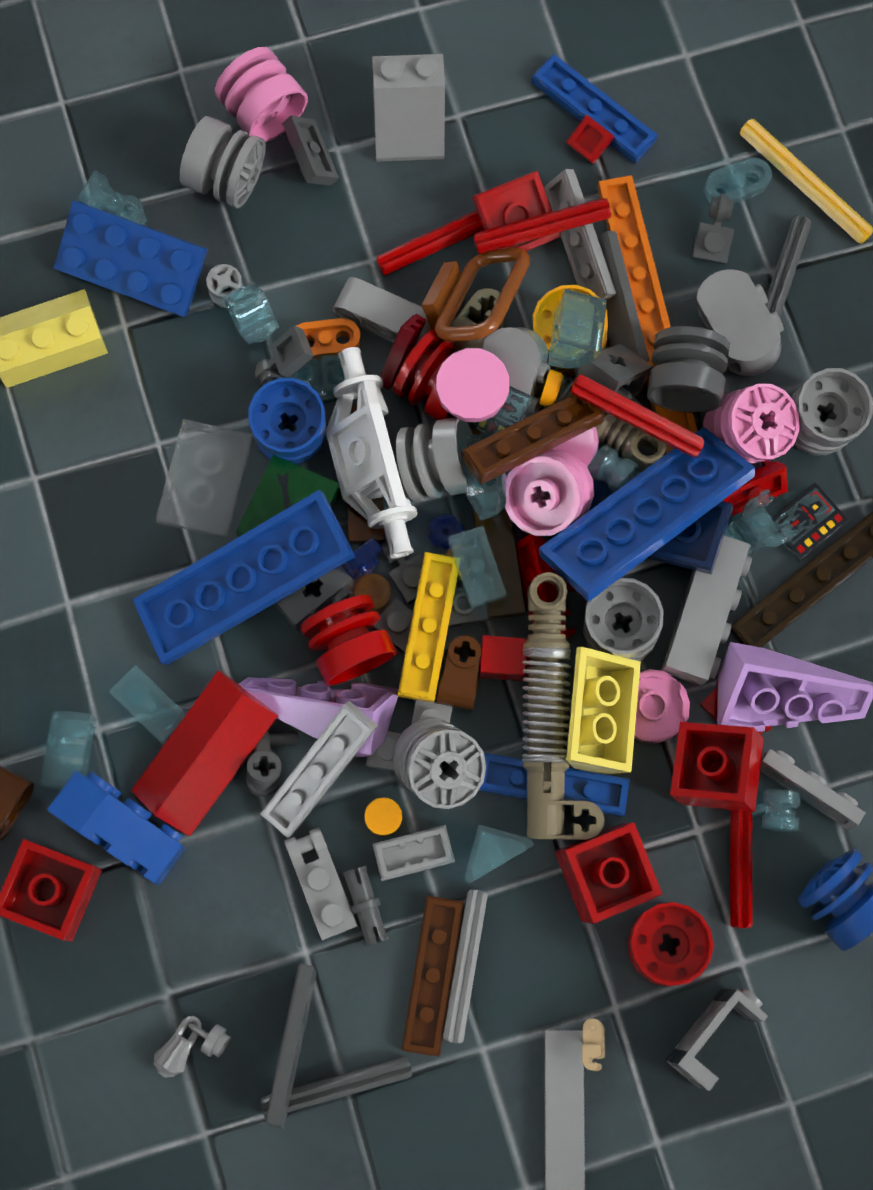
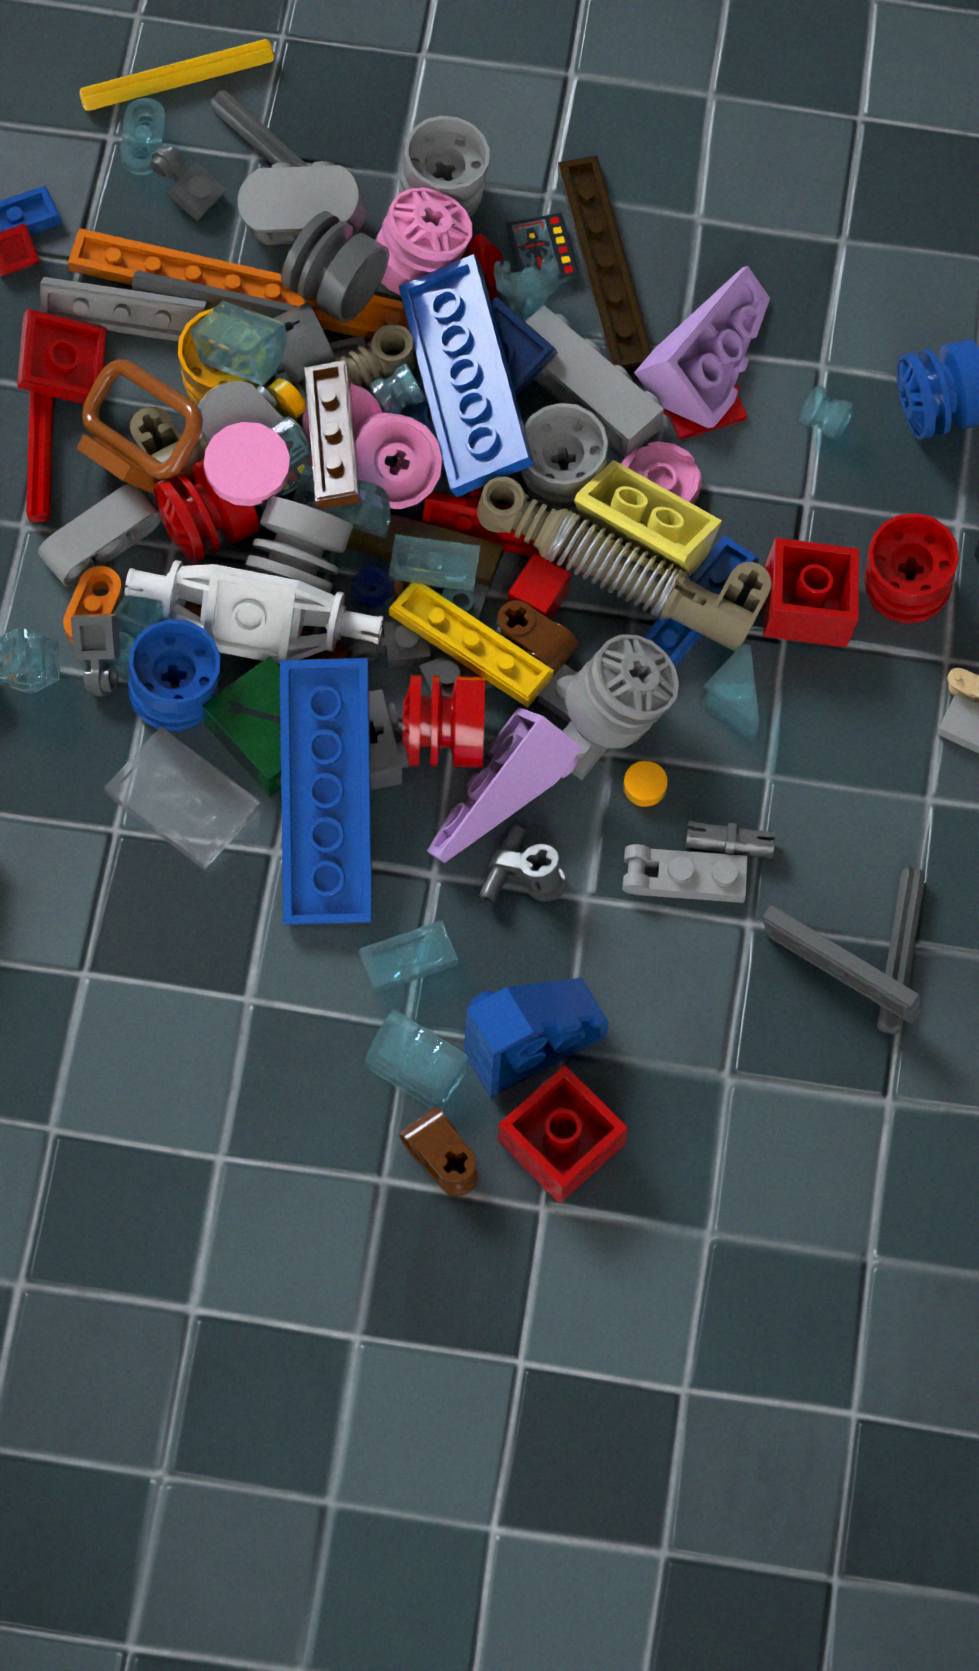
camera: 60 degrees left, 10 degrees down
red slope [131,670,279,836] -> none
light grey piece [153,1016,231,1078] -> none
light grey tile [260,701,378,838] -> none
clear blue plate [342,538,382,580] -> none
clear orange plate [354,574,391,610] -> none
light grey plate [372,825,455,881] -> none
dark red tile [380,314,427,390] -> none
reddish brown tile [401,896,464,1057] -> none
light grey axle [443,889,488,1044] -> none
red axle [474,198,611,254] -> none
red axle [571,375,704,457] -> none
red brick [670,722,764,812] -> none
red axle [730,810,753,928] -> none
light grey plate [760,749,866,830] -> none

